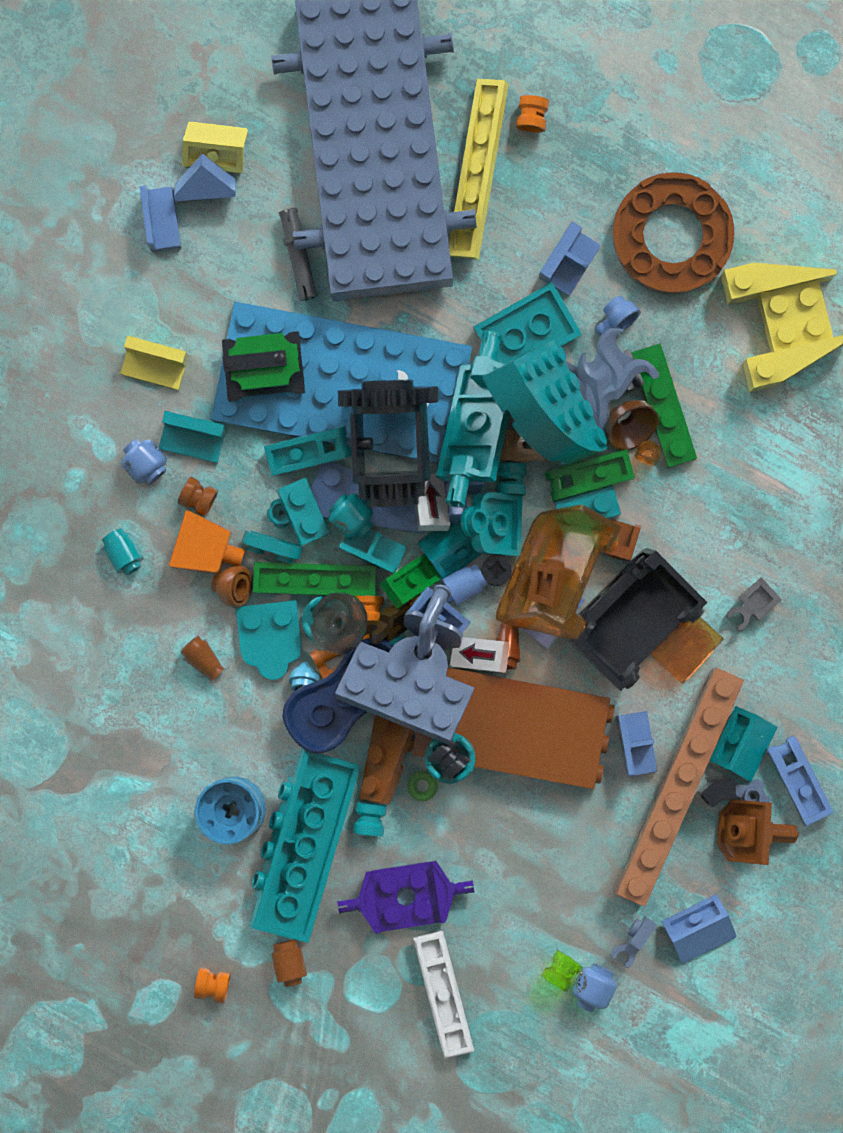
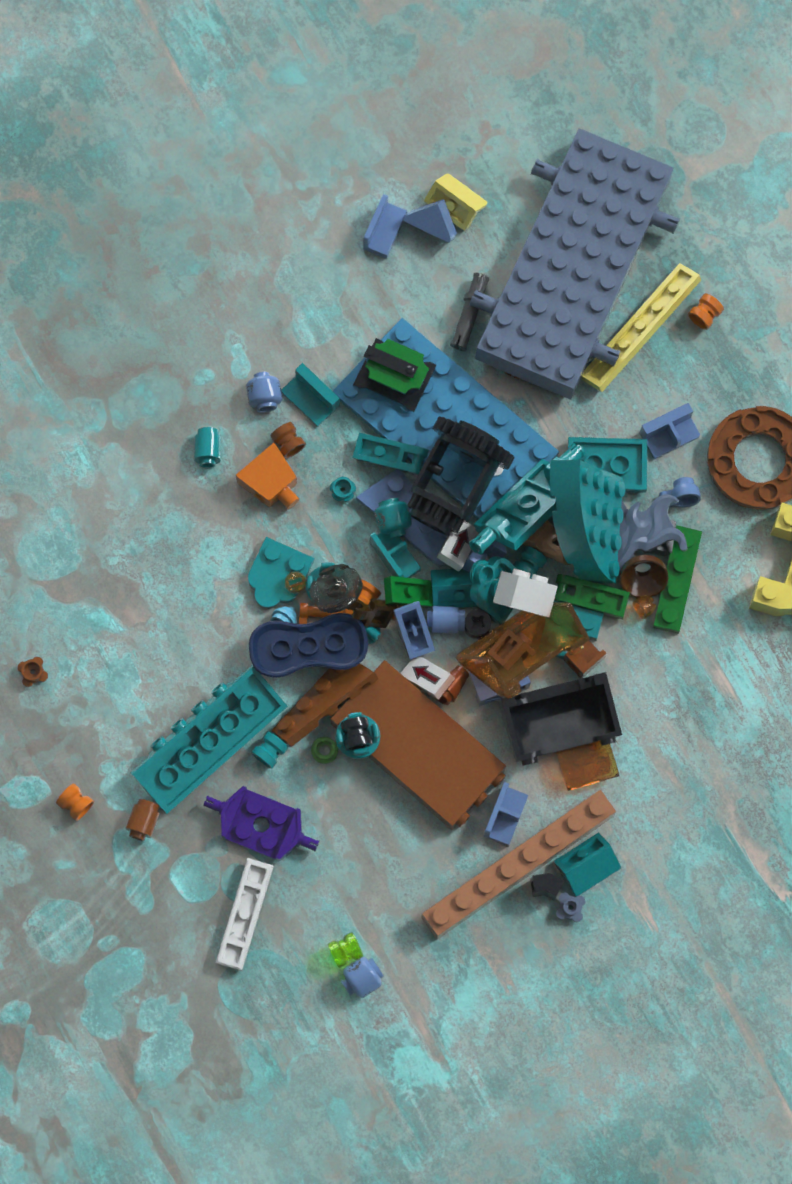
camera: 25 degrees right, 10 degrees down
light yellow panel [120,335,189,390] -> none
dark orange cone [180,635,224,681] -> none
dark azure wheel [195,776,267,845] -> none
dark orange brick [211,566,252,608] -> none
teal plate [242,530,303,563] -> none
green plate [253,562,376,596] -> none
teal plate [276,477,330,547] -> none
sand blue plate [335,584,474,745] -> none
sand blue plate [610,915,657,968] -> none
medium blue panel [661,894,736,963] -> none
dark orange piece [717,799,799,865] -> none
flat silver plate [726,577,782,631] -> none
medium blue plate [766,735,834,826] -> none
none -> dark orange plate [17,657,48,687]
none -> hinge [285,571,306,594]
none -> white brick [493,569,558,617]

